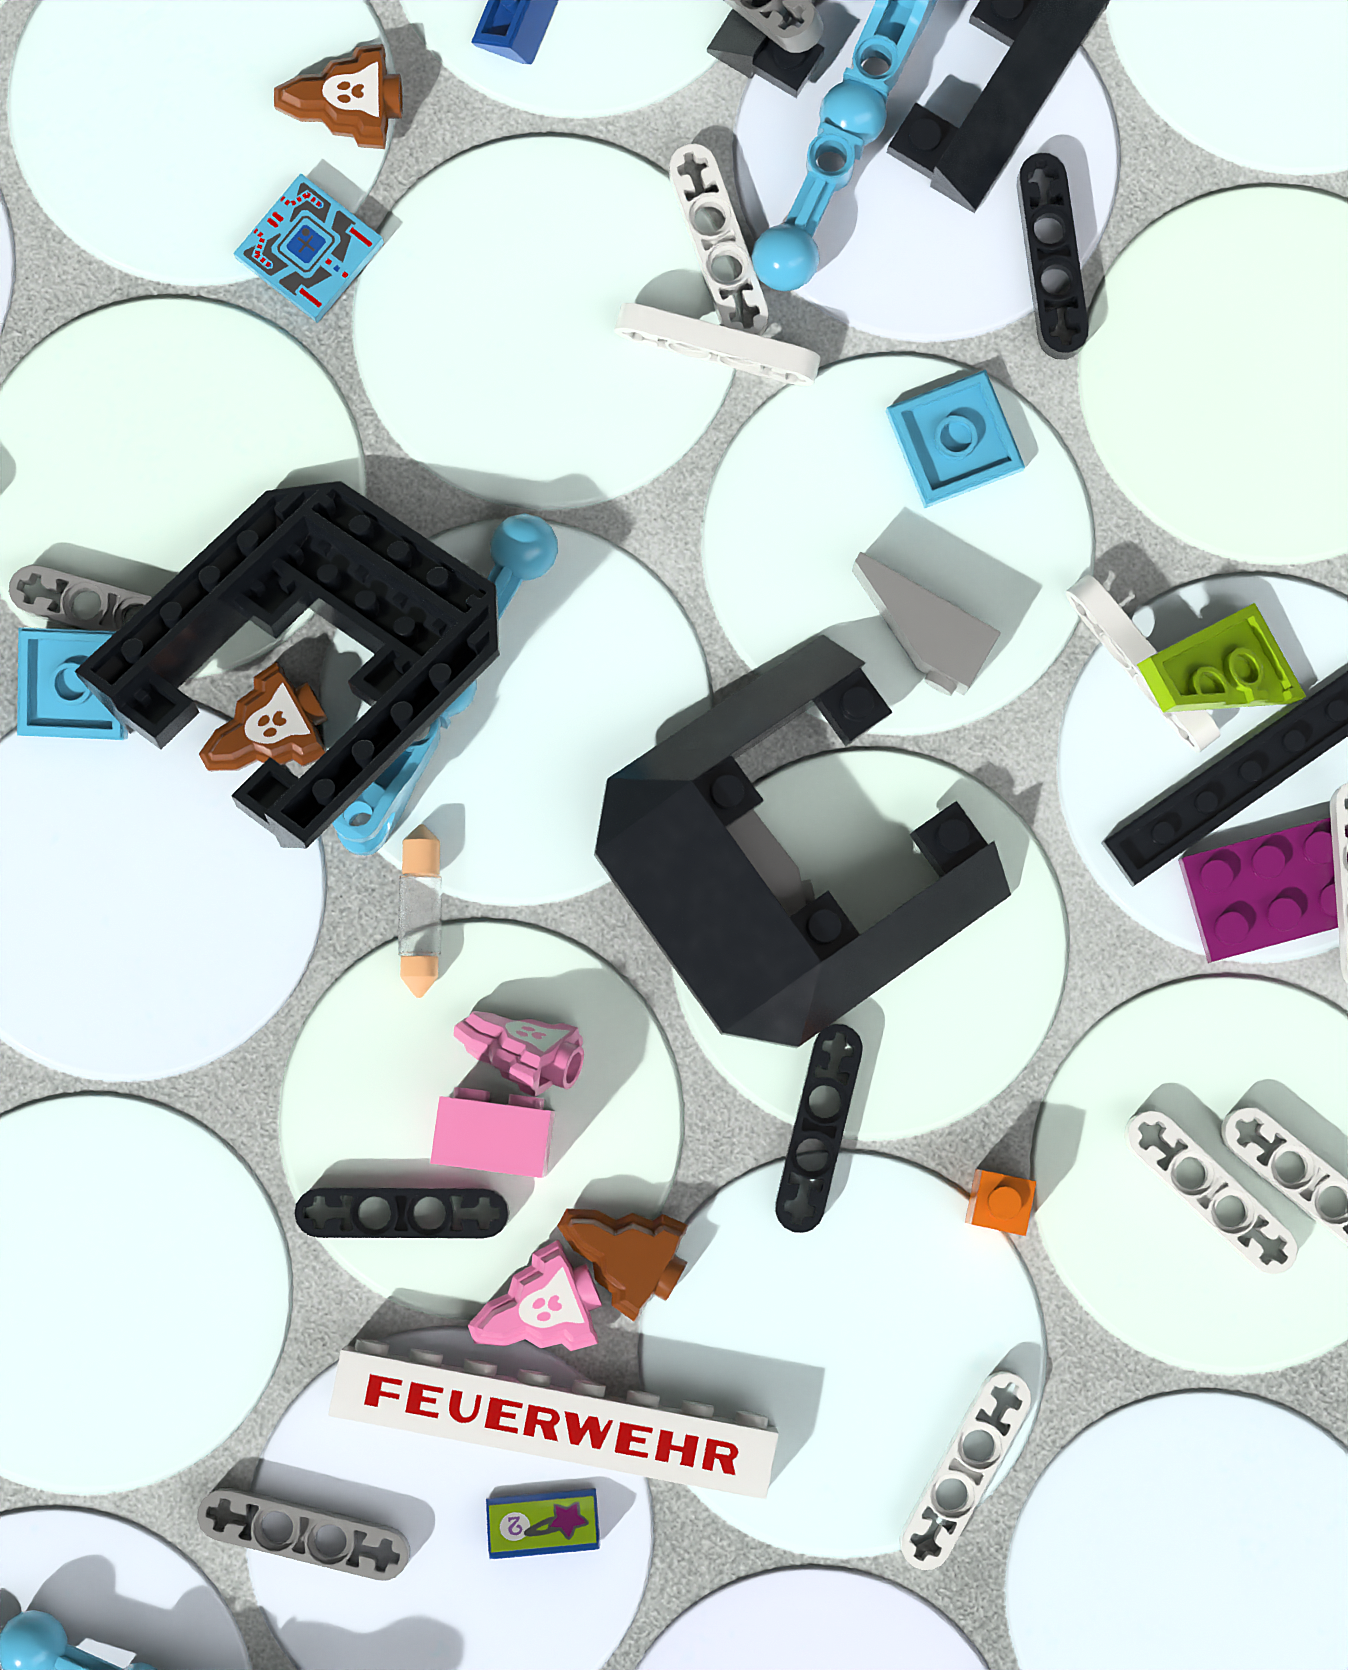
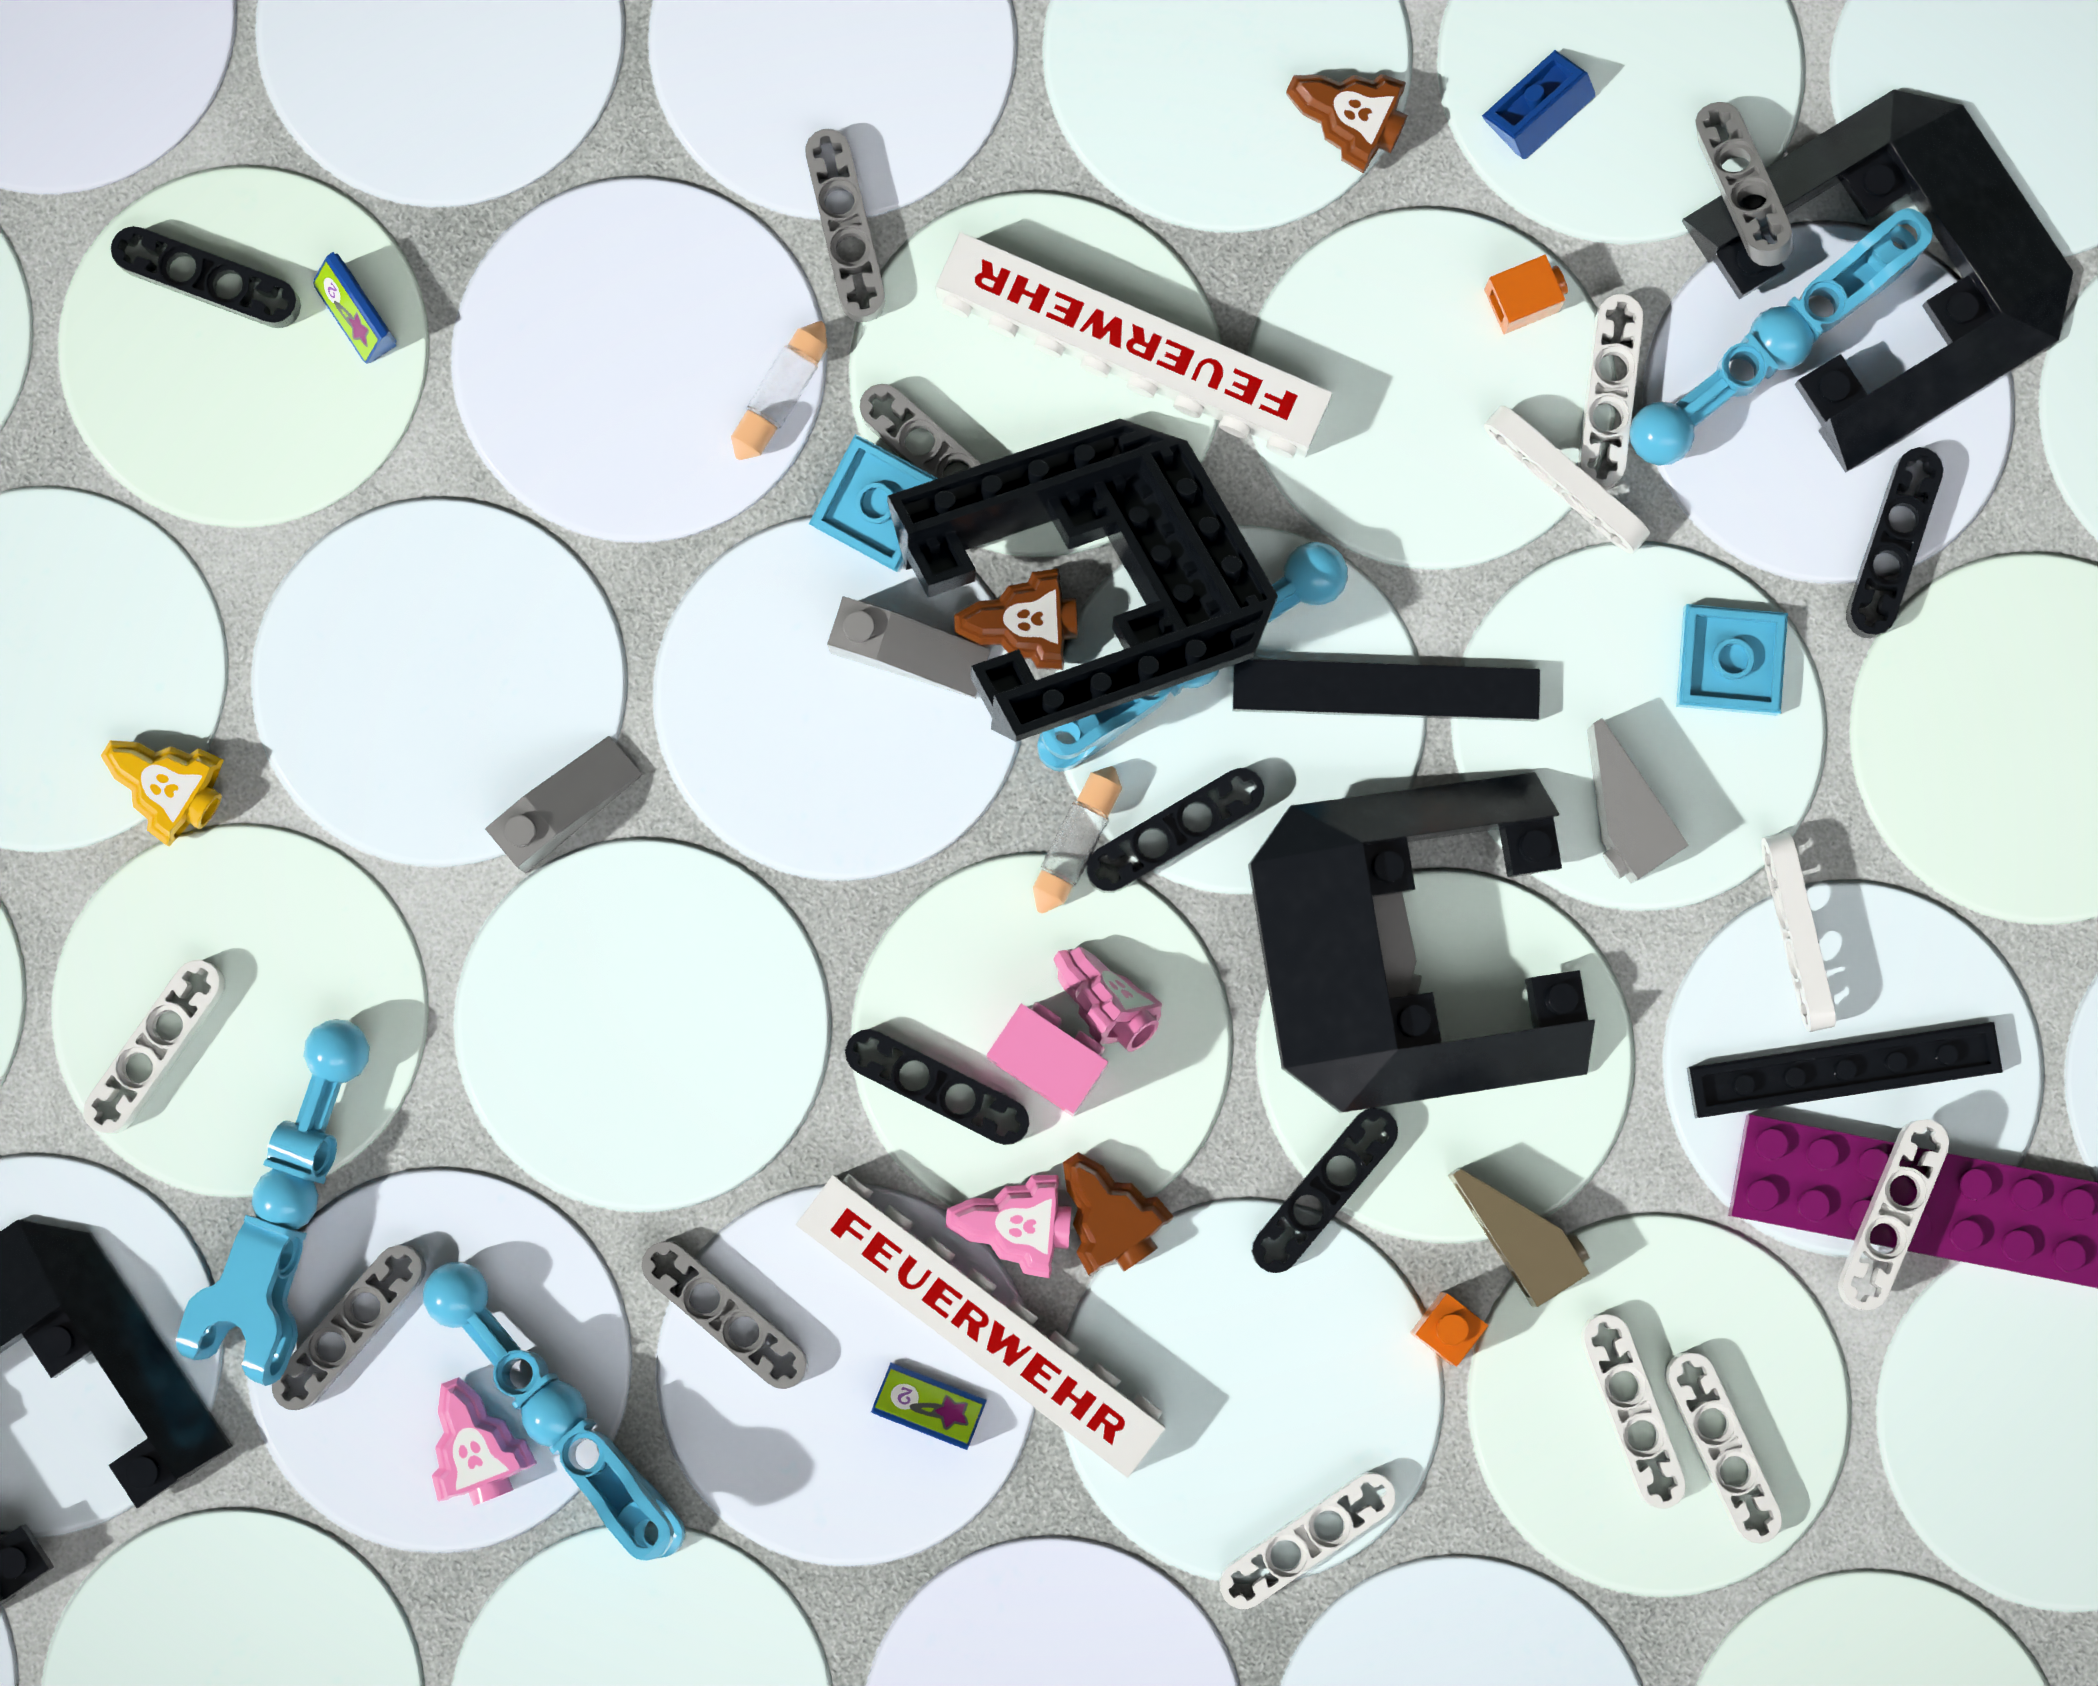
camera: 30 degrees right, 0 degrees up
medium azure tile [233,173,384,323] -> none
lime wing [1137,603,1306,713] -> none
none -> light grey slope [827,596,991,699]
none -> white brick [935,232,1333,459]
none -> black beam [1087,768,1264,893]
none -> black tile [1232,659,1540,722]
none -> dark tan slope [1447,1169,1590,1307]
none -> orange brick [1484,254,1568,335]

